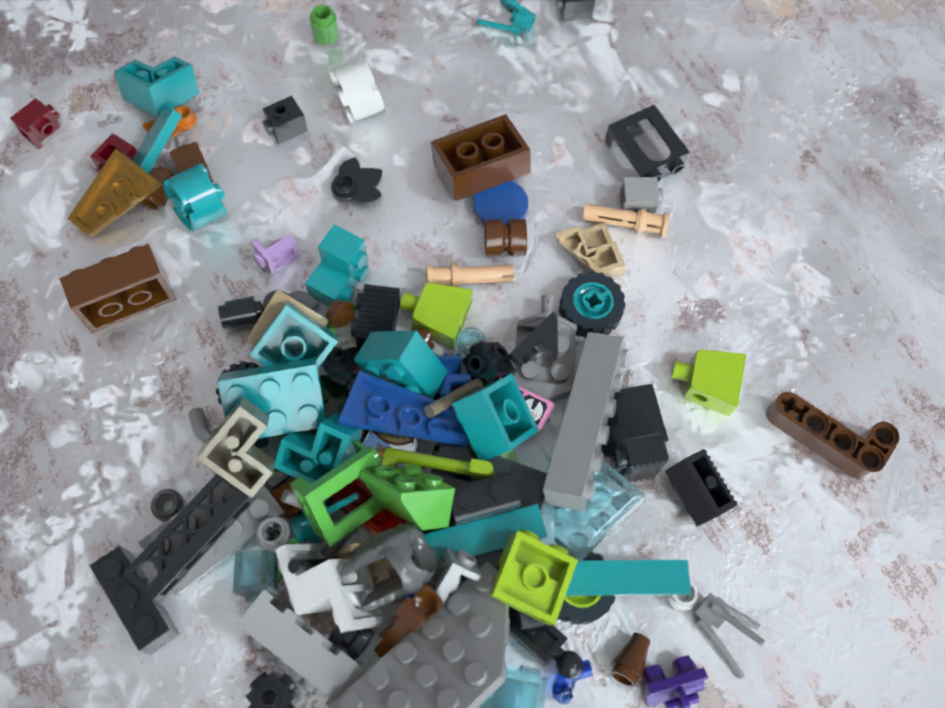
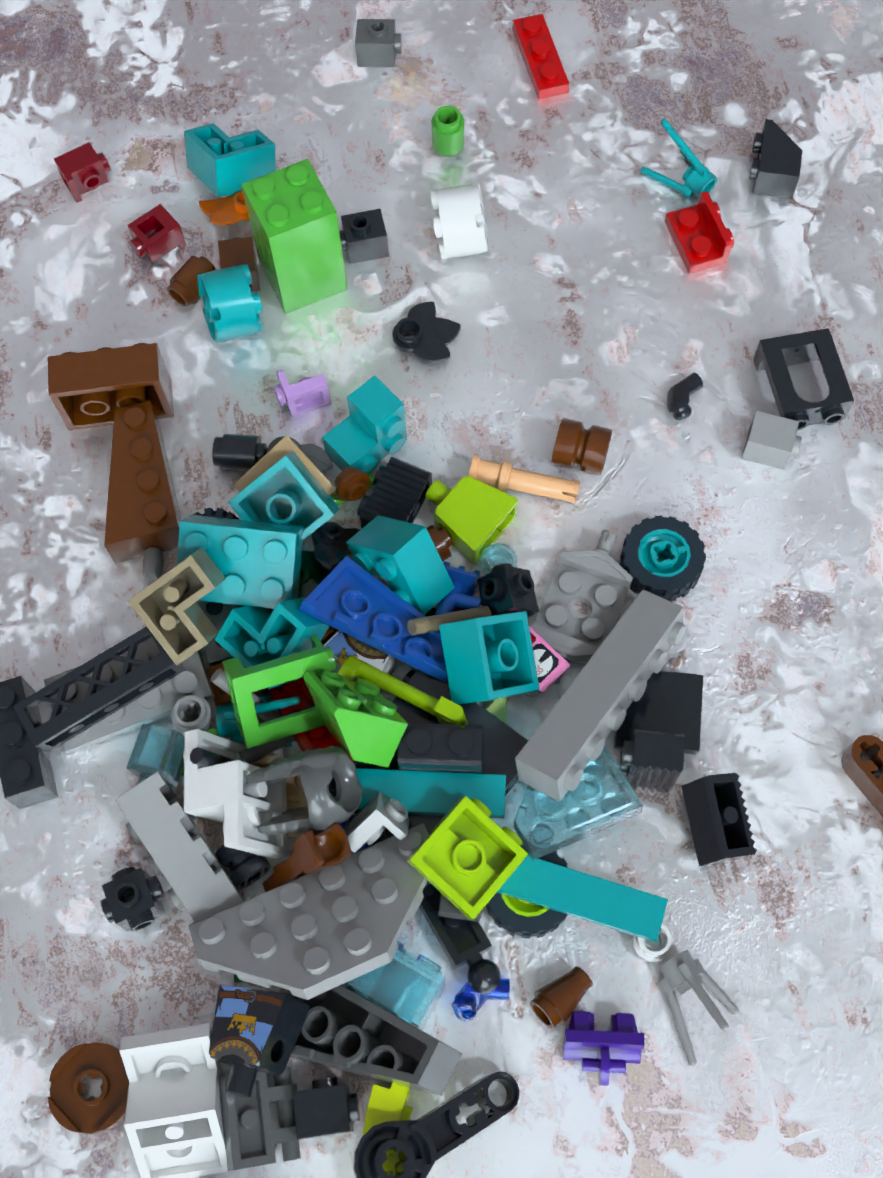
camera: 25 degrees right, 0 degrees up
pearl gold wing [67,149,163,237] -> none
teal tile [133,105,182,172] -> none
dark grey plate [150,489,184,521] -> none
reddish brown brick [430,114,531,202] -> none
blue tile [473,181,529,226] -> none
black slope [508,312,558,366] -> none
tan slope [554,223,625,278] -> none
light nougat pin [582,203,670,238] -> none
lime torso [670,349,747,416] -> none
none -> reddish brown wedge [104,401,181,563]
none -> bright green brick [241,159,347,314]
none -> red bracket [664,191,734,274]
none -> black arm [667,373,703,421]

